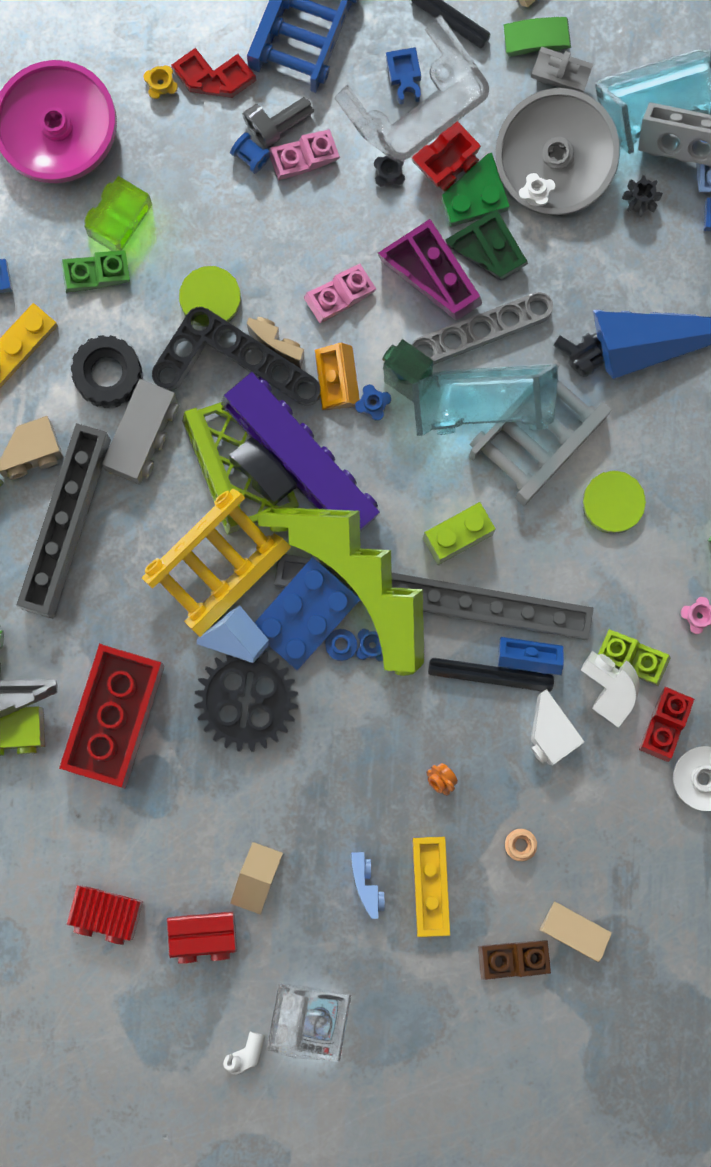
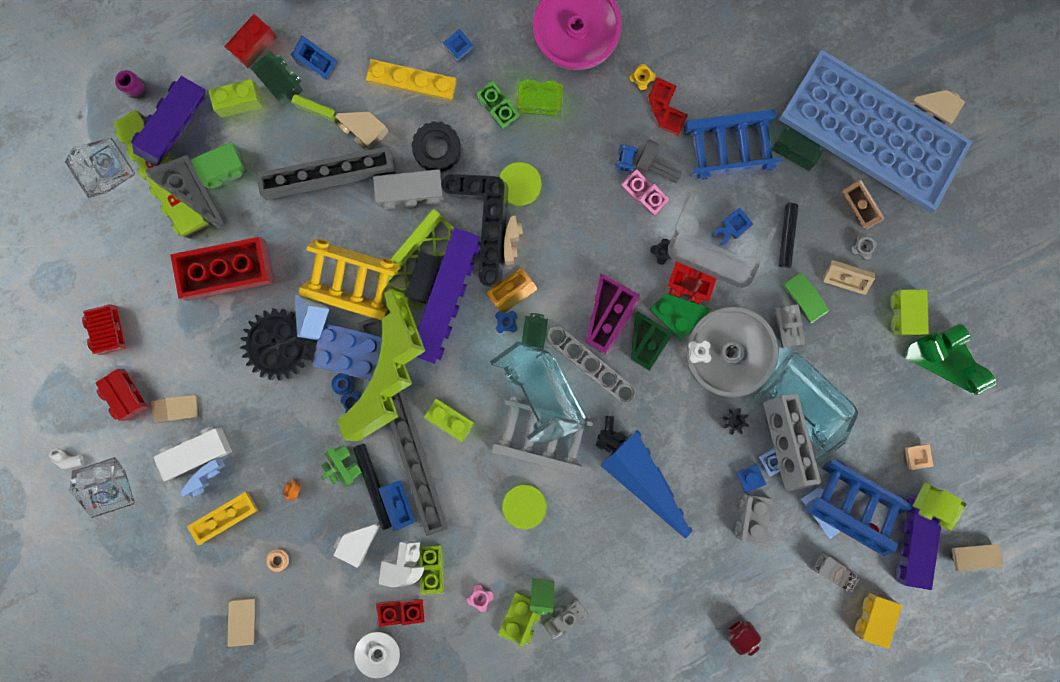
camera: 70 degrees right, 5 degrees up
bright pink slope [304,264,376,323] -> none
reddish brown slope [478,940,551,980] -> none
none -> white brick [153,426,232,482]
none -> bright green hips [321,445,361,488]

